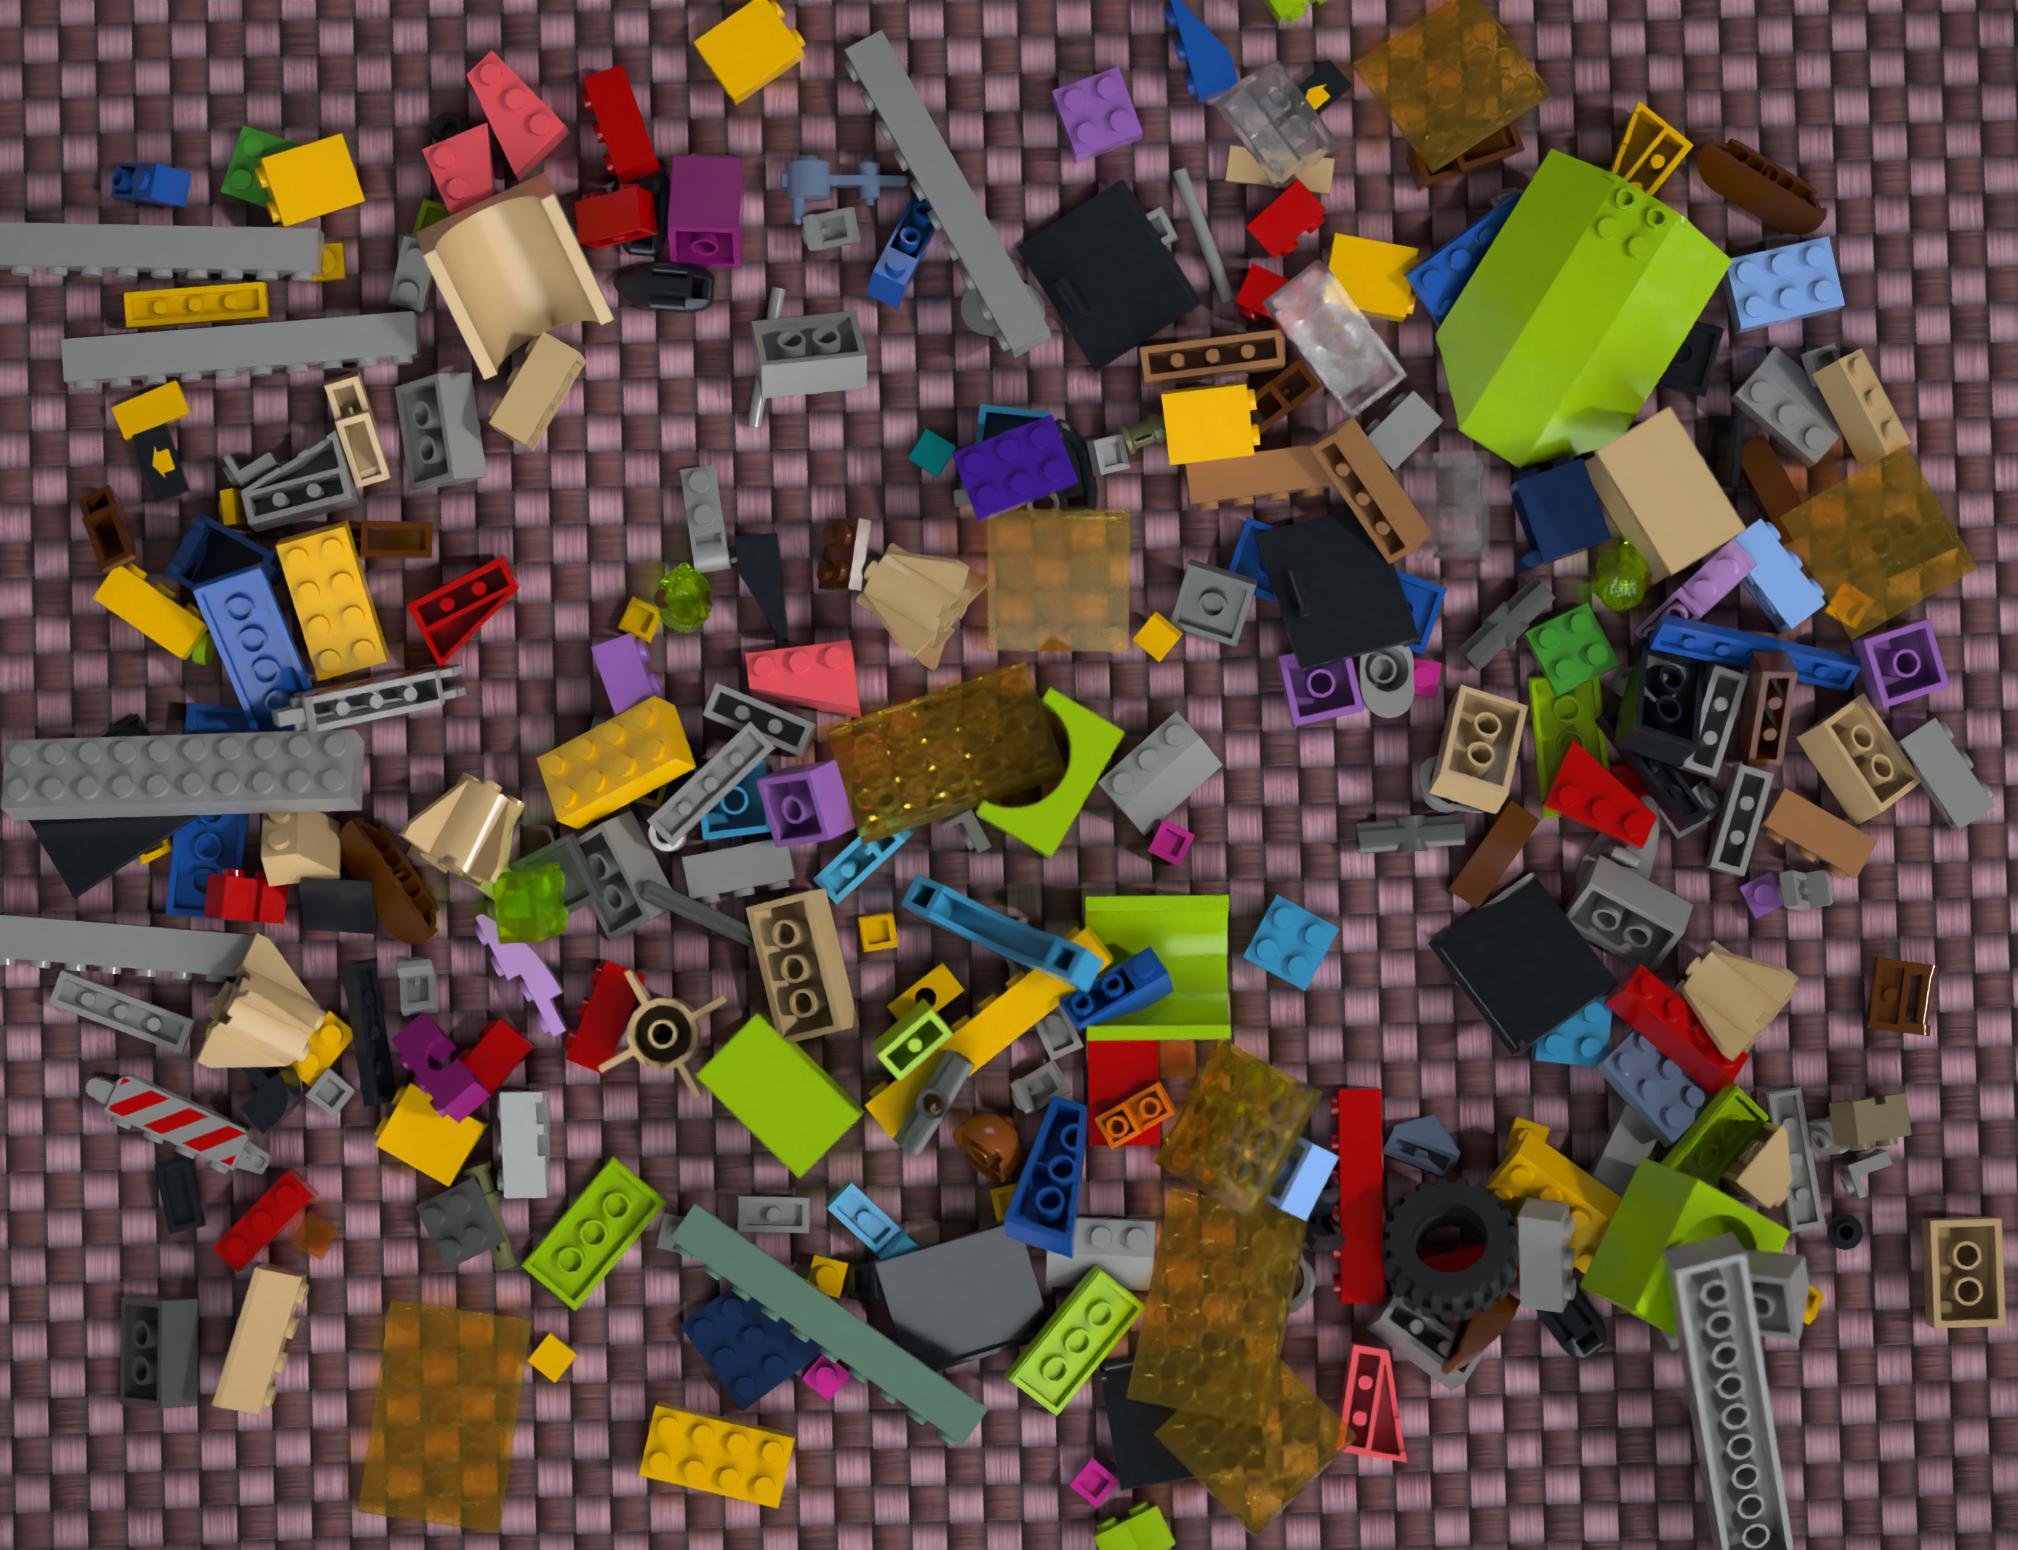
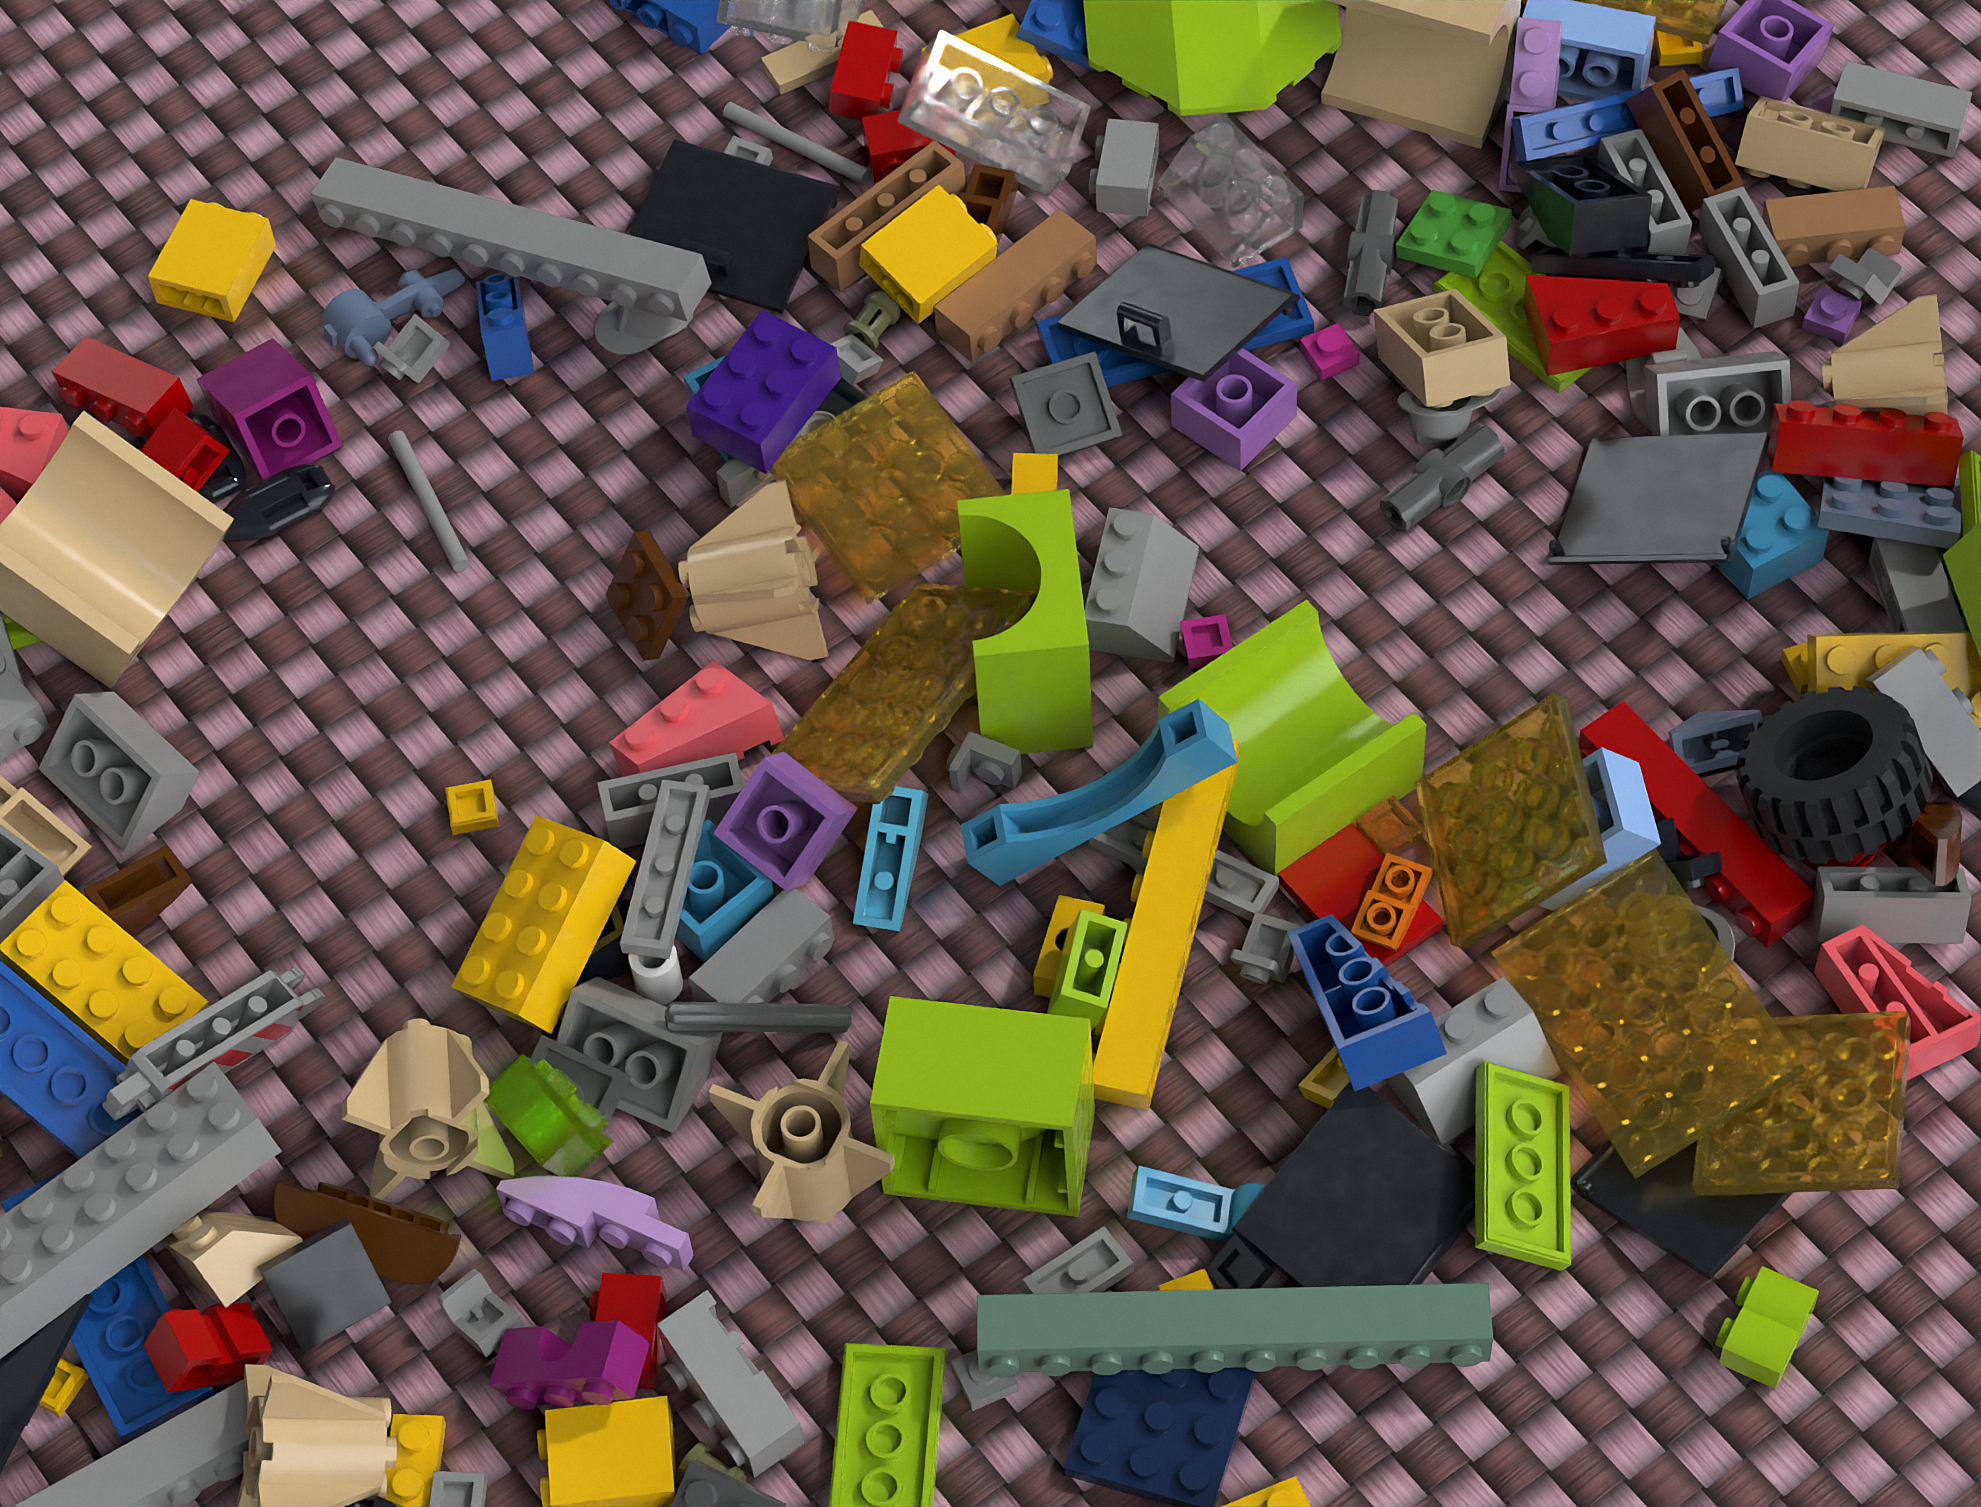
camera: 30 degrees left, 30 degrees down
black plate [342,961,396,1107] -> none
red wedge [407,554,520,667] -> none
tan brick [488,331,586,452] -> none
red brick [563,960,648,1075] -> none
medium lavender brick [591,633,664,715] -> none
clear neon green hair [654,562,713,633] -> none
light grey plate [680,464,731,574] -> none
black slope [729,533,789,641] -> none
tan slope [746,888,859,1043] -> none
light grey slope [751,311,867,399] -> none
dark pink plate [801,1354,851,1402] -> none
yellow tile [858,912,899,952] -> none
dark grey piece [893,1048,975,1156] -> none
teal tile [908,429,957,478] -> none
dark orange cylinder [952,1112,1023,1183] -> none
medium lavender brick [1052,67,1143,164] -> none
blue slope [1059,946,1174,1030] -> none
dark pink plate [1069,1457,1119,1508] -> none
dark azure brick [1241,894,1340,991] -> none
medium nougat brick [1310,417,1432,564] -> none
light grey piece [1358,645,1414,718] -> none
reddish brown slope [1448,800,1540,909] -> none
dark blue container [1508,455,1612,571] -> none
clear neon green hair [1591,541,1652,612] -> none

